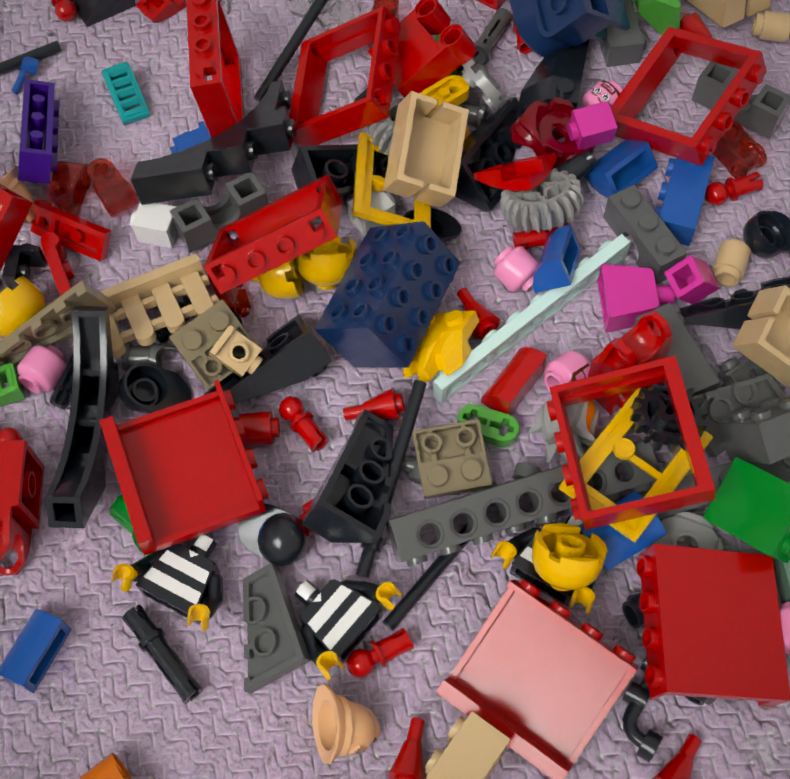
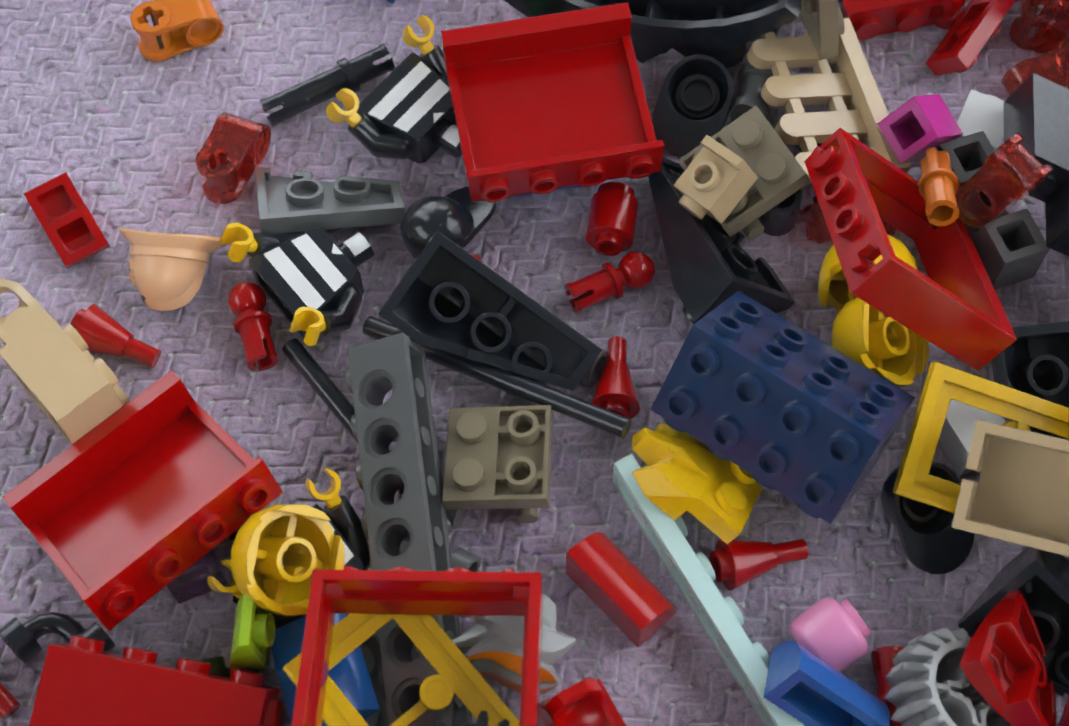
camera: 100 degrees right, 0 degrees up
bright green beam [457,404,519,447] -> none
bright pink head [544,350,591,391] -> none
none -> clear red piece [195,112,271,204]
none -> lime slope [229,594,275,675]
none -> dark pink brick [877,94,963,164]
none -> orange axle [918,147,959,226]
none -> clear red piece [955,132,1054,227]

